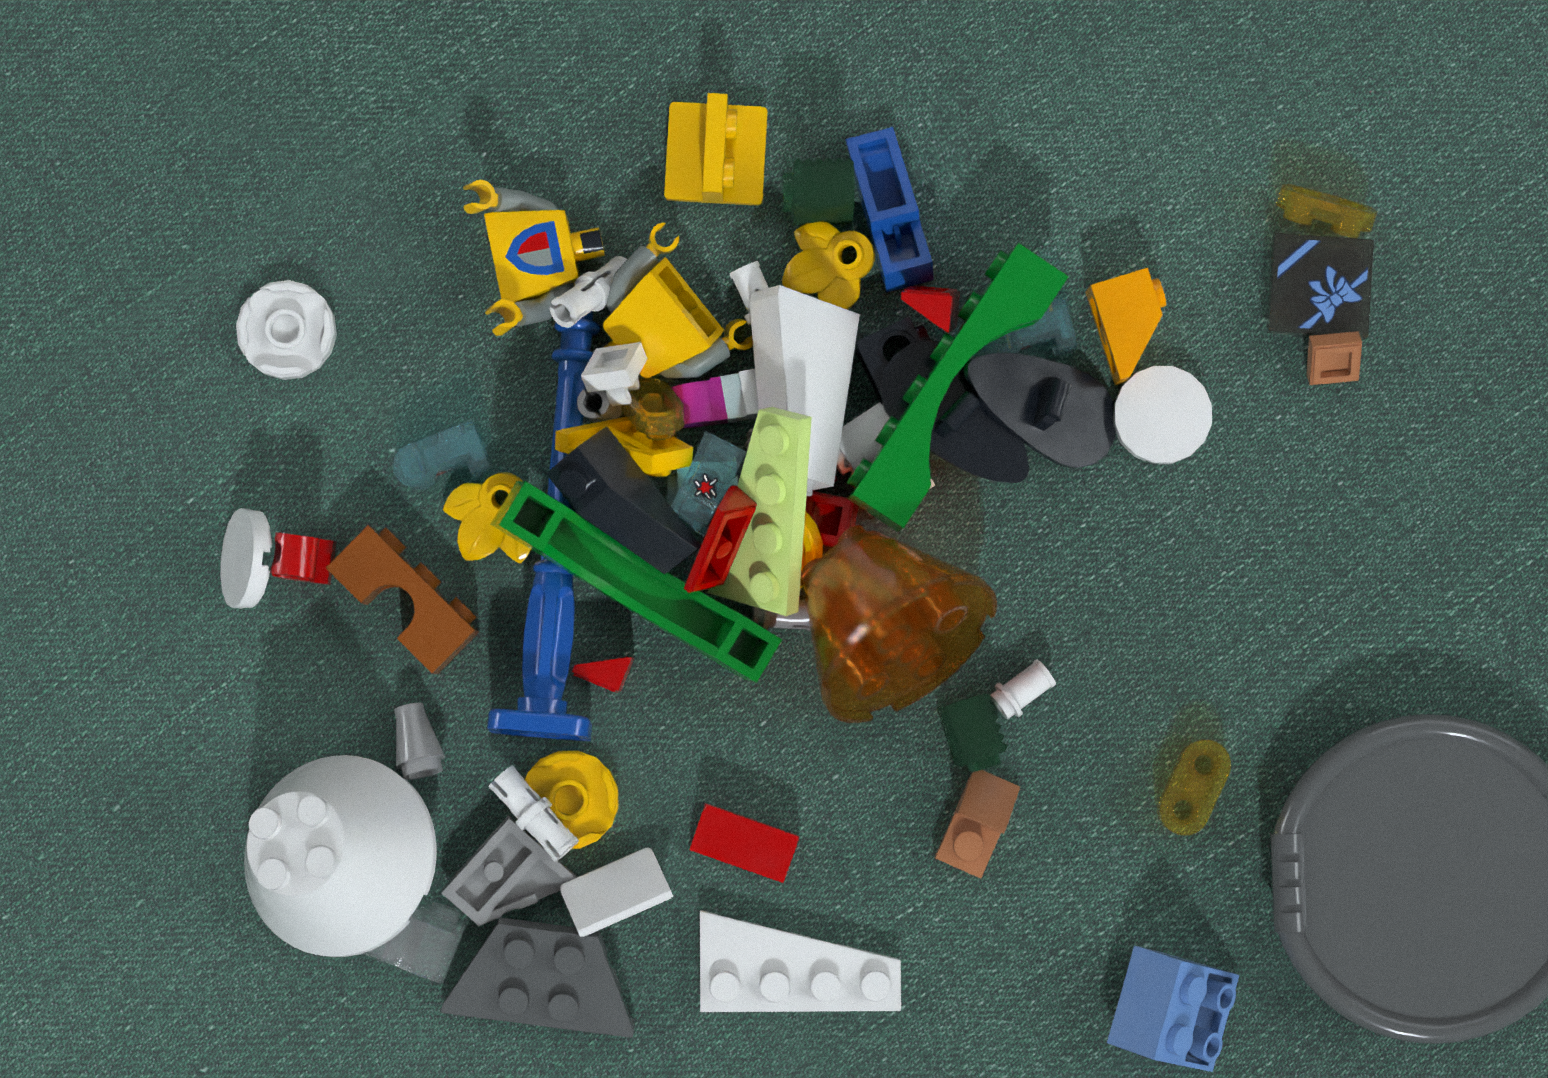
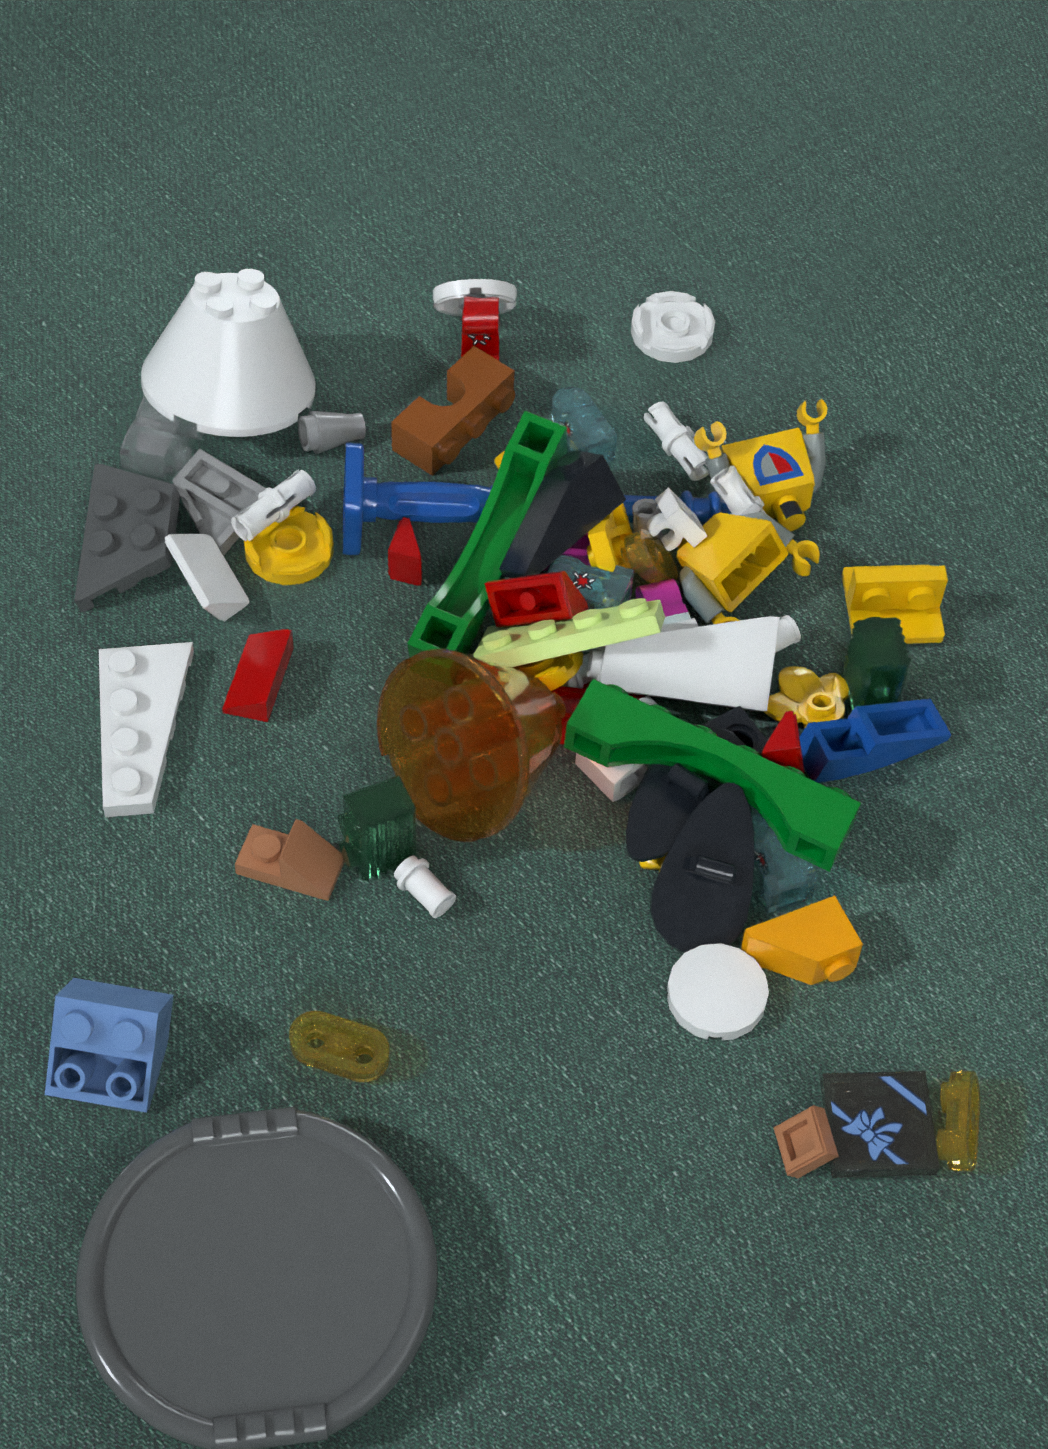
camera: 80 degrees right, 30 degrees down
none -> white pin [644,402,709,481]

